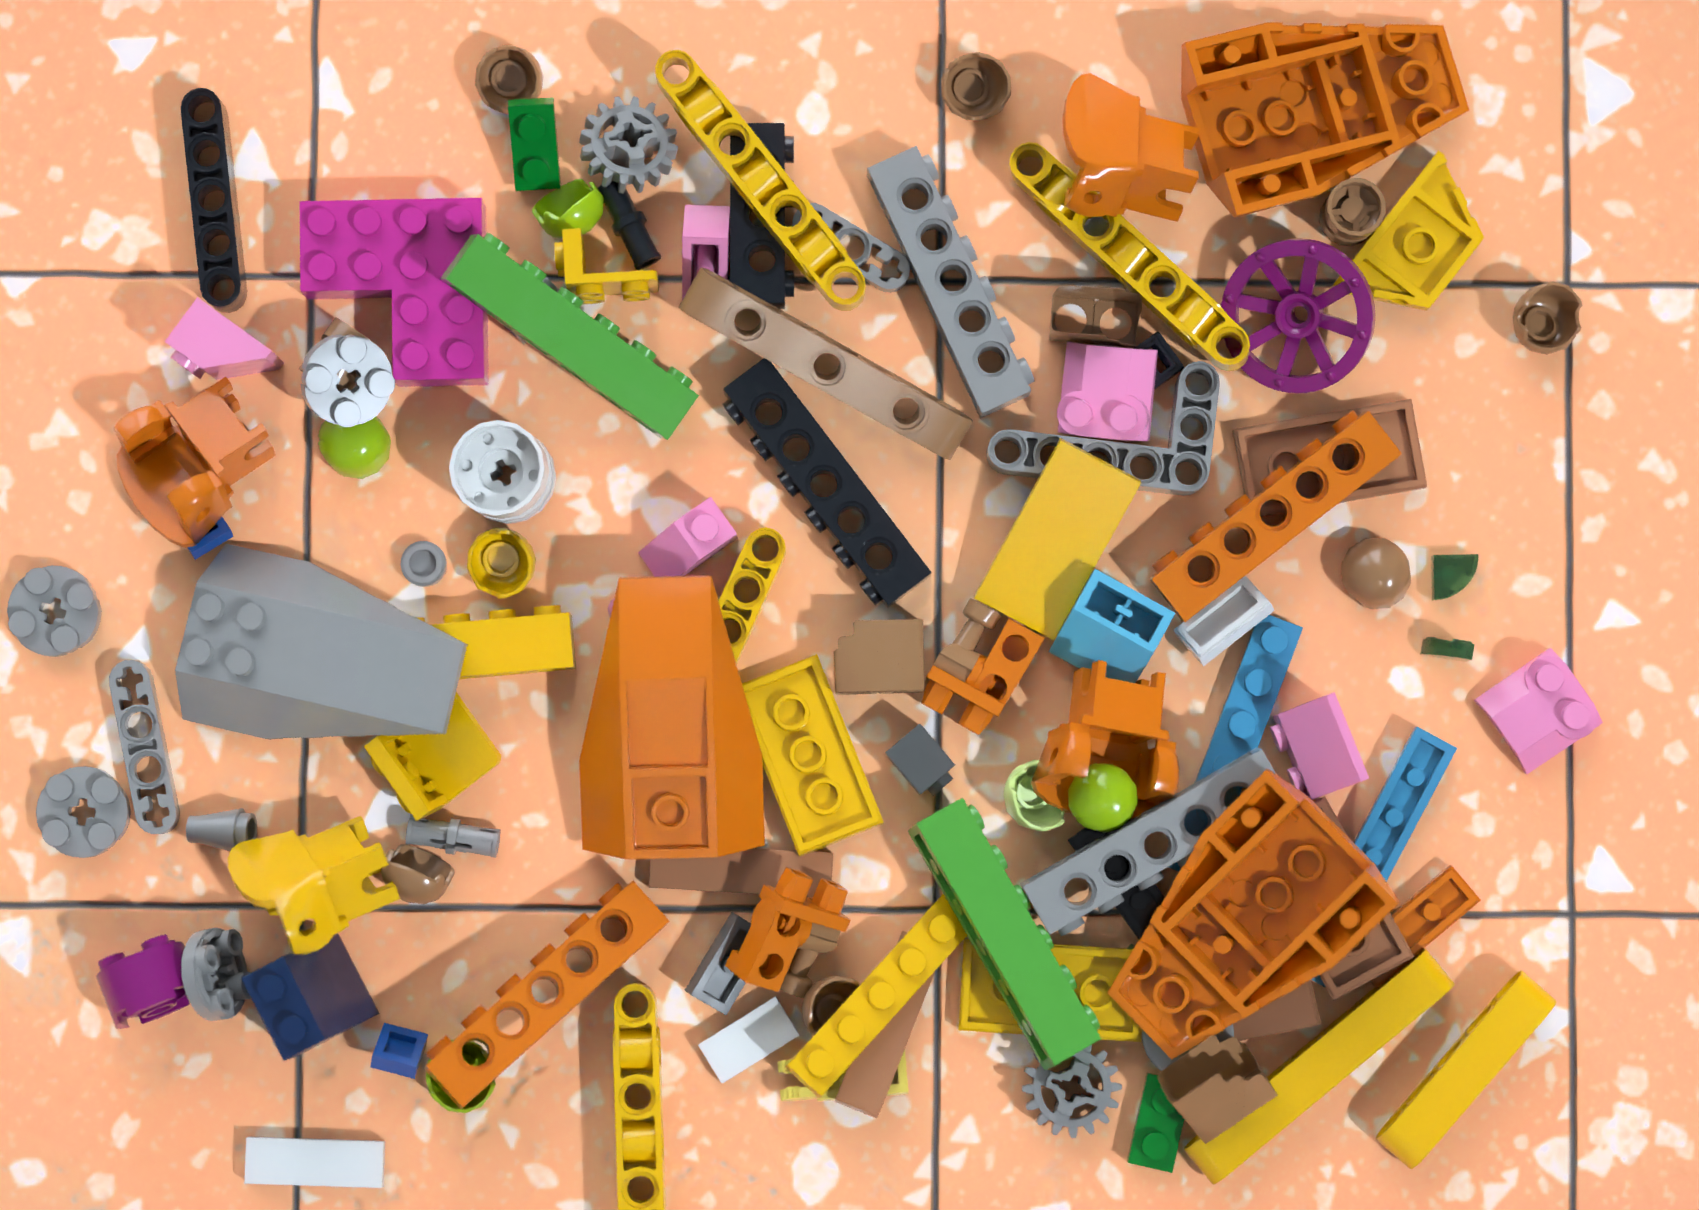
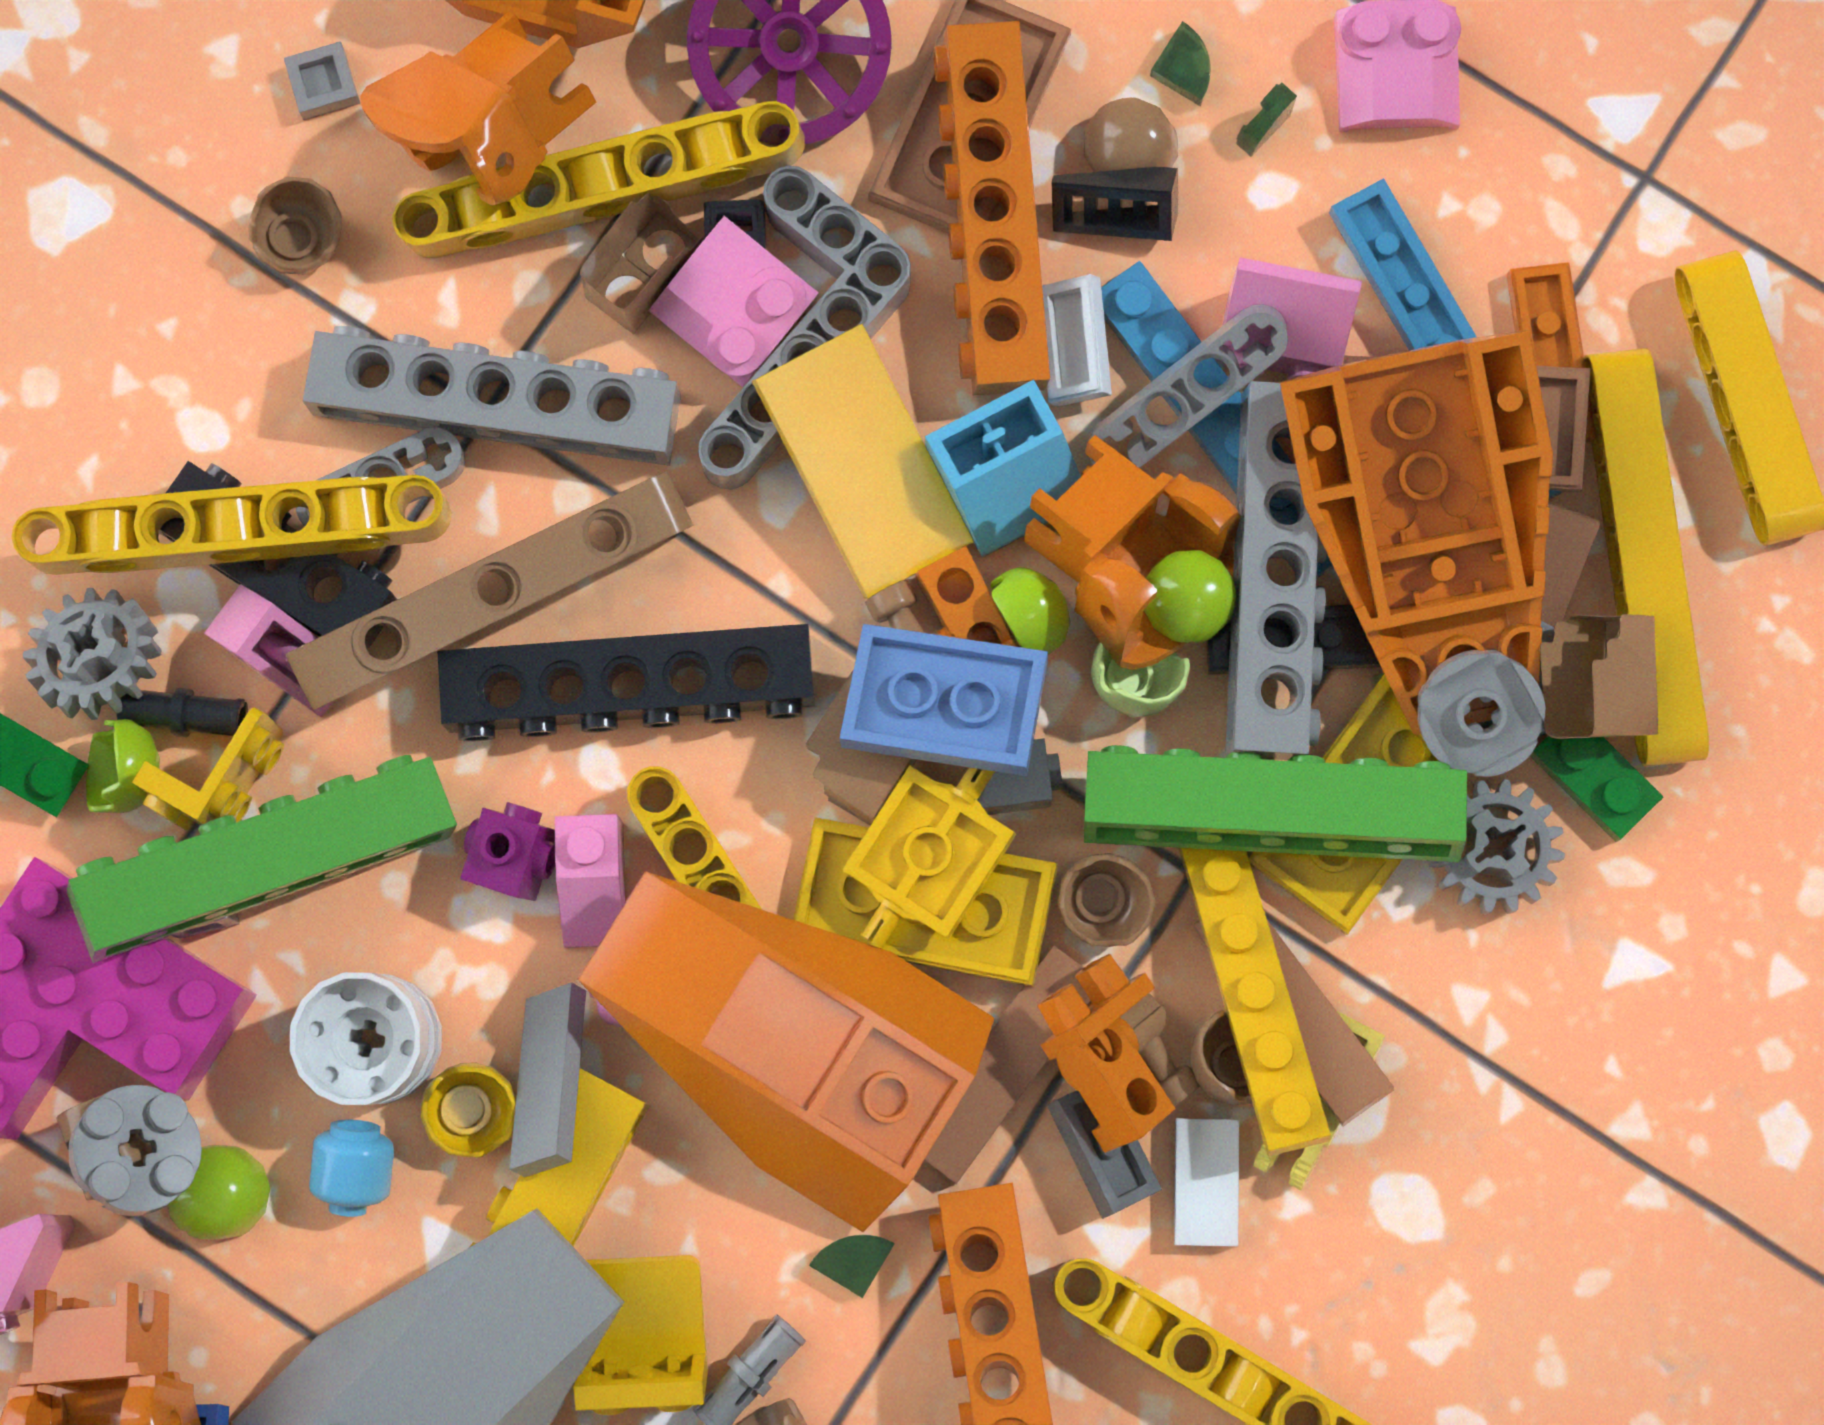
camera: 50 degrees left, 5 degrees down
light grey tile [400,541,447,587] -> none
none -> light grey tile [284,41,361,120]
none -> medium azure head [309,1119,394,1217]
none -> magenta brick [460,802,556,901]
none -> light grey tile [509,982,586,1177]
none -> clear green tile [809,1235,895,1298]
none -> medium blue plate [839,624,1048,776]
none -> yellow plate [842,765,1017,949]
none -> lime hair [990,567,1071,655]
none -> black slope [1051,167,1178,241]
none -> medium nougat hair [1057,853,1156,947]
none -> light grey beam [1090,304,1288,468]
none -> light grey plate [1417,650,1546,777]

